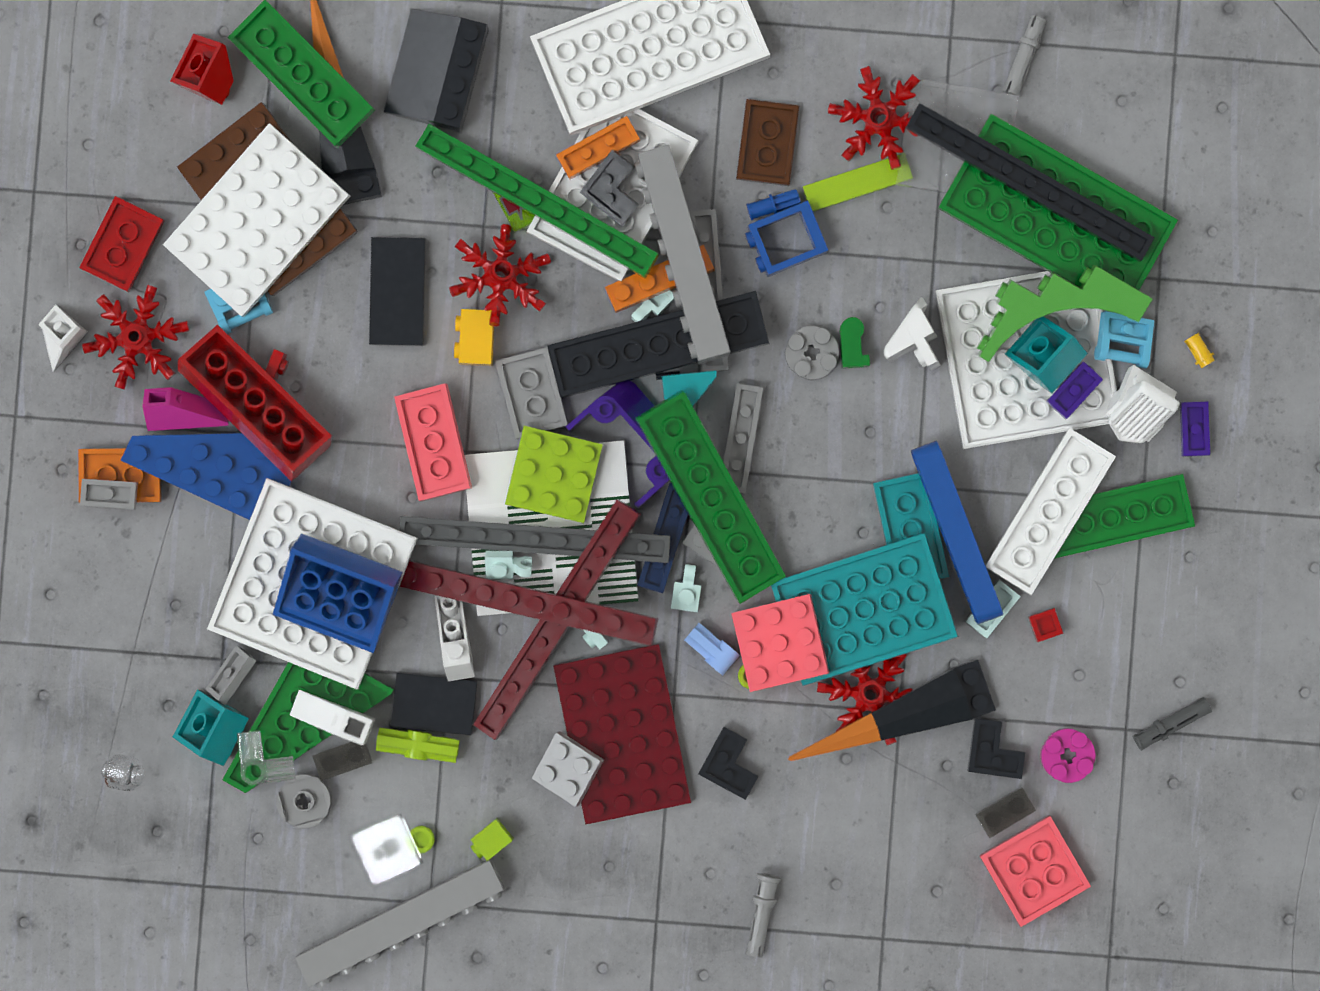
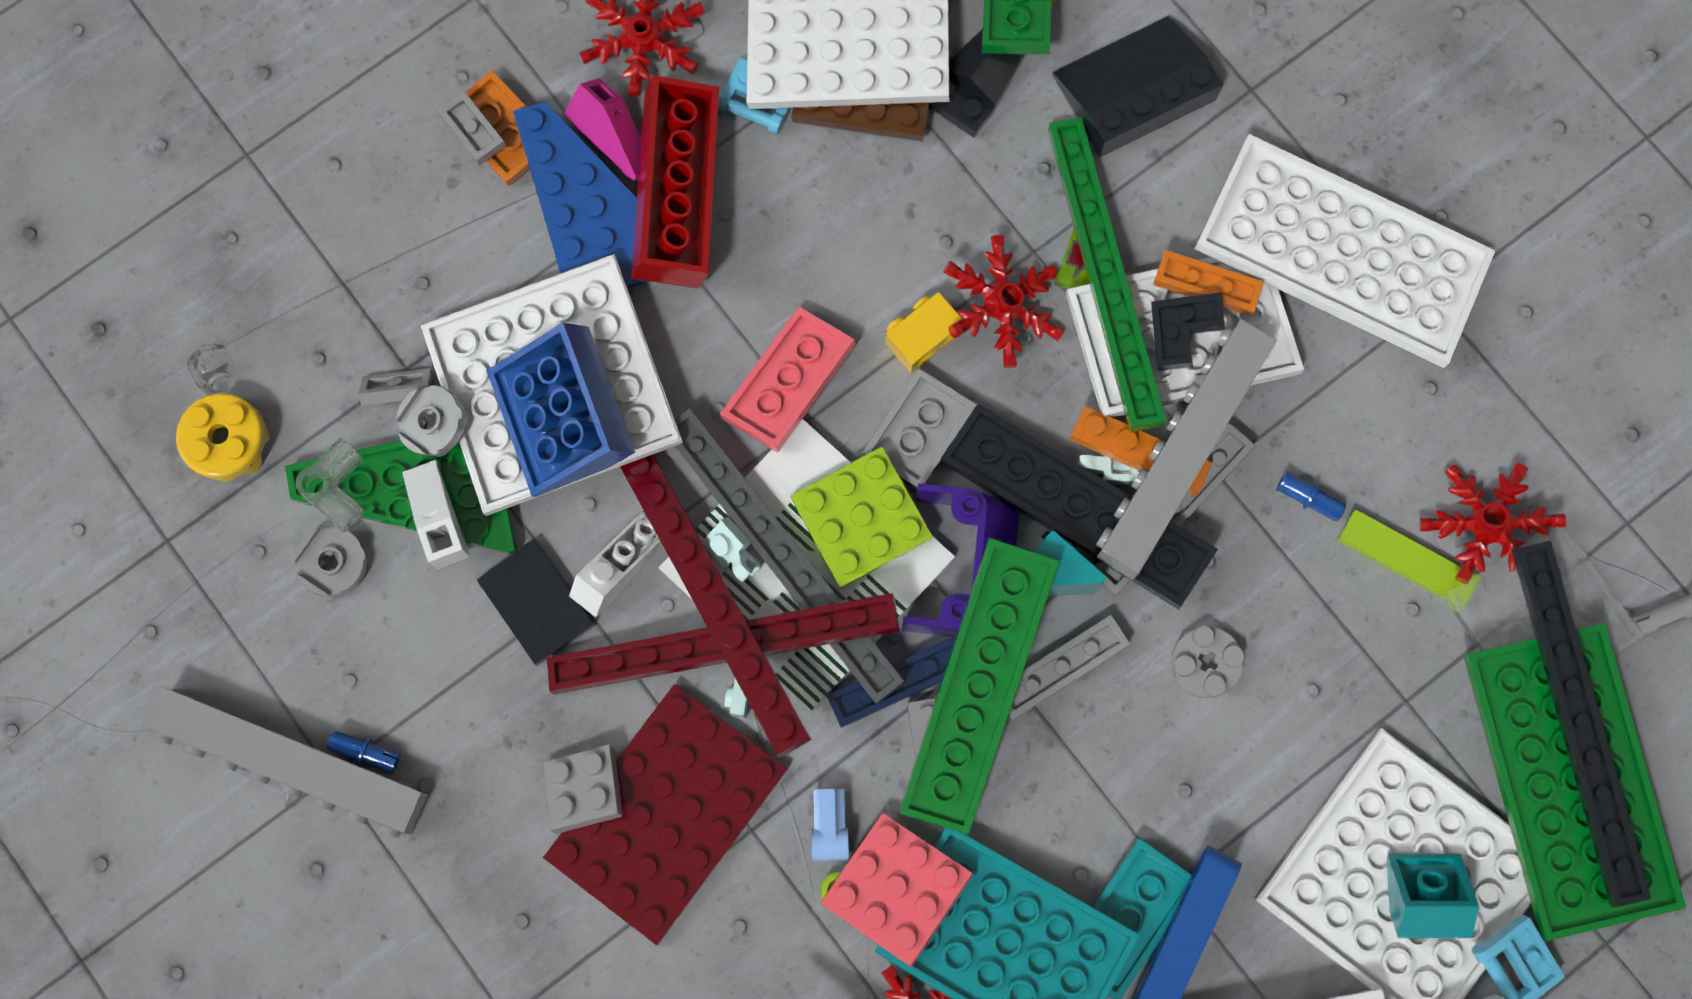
camera: 50 degrees right, 10 degrees down
teal slope [172,689,249,766] -> none
red plate [265,349,289,380] -> none
clear smoke plate [312,742,373,781] -> none
clear tile [351,814,424,885] -> none
black tile [369,237,426,346] -> none
lime piece [376,727,460,763] -> none
lime tile [407,826,435,853] -> none
lime brick [470,818,514,861] -> none
light aqua plate [671,564,701,612] -> none
black plate [698,726,758,800] -> none
reddish brown tile [736,99,799,186] -> none
blue window [745,201,828,277] -> none
green leg [839,317,870,369] -> none
white piece [884,297,941,371] -> none
bright green arch [977,265,1152,362] -> none
dark purple plate [1046,361,1103,420] -> none
none -> yellow plate [176,393,269,482]
none -> blue axle [327,731,401,775]
none -> light grey plate [397,385,469,457]

